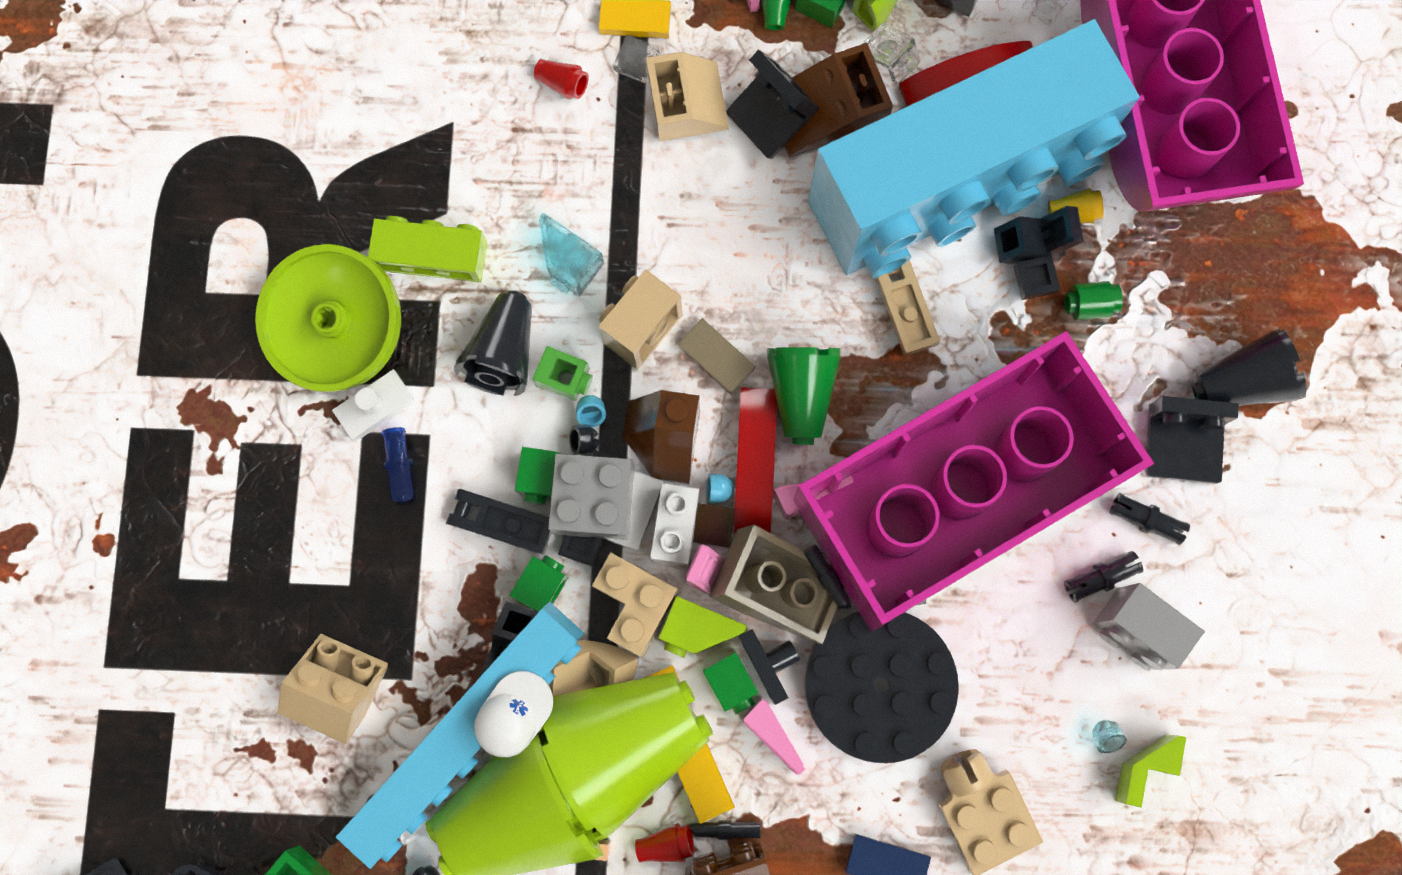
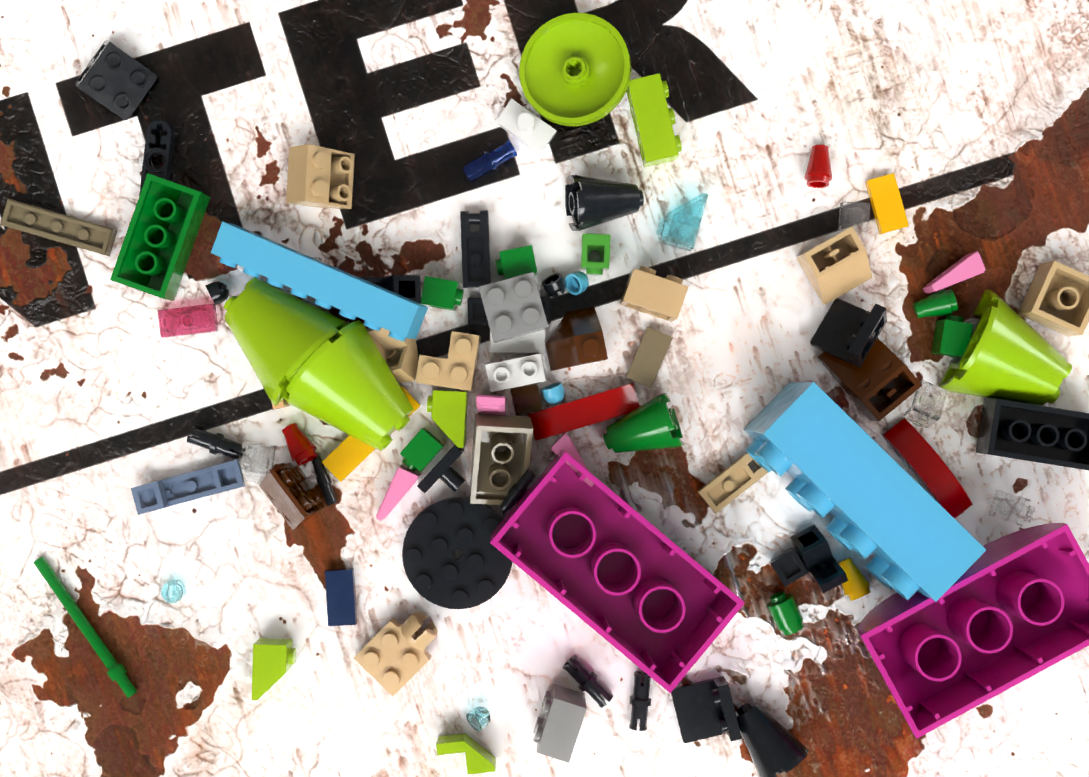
camera: 70 degrees right, 10 degrees up
white cap [474,671,553,758] -> none

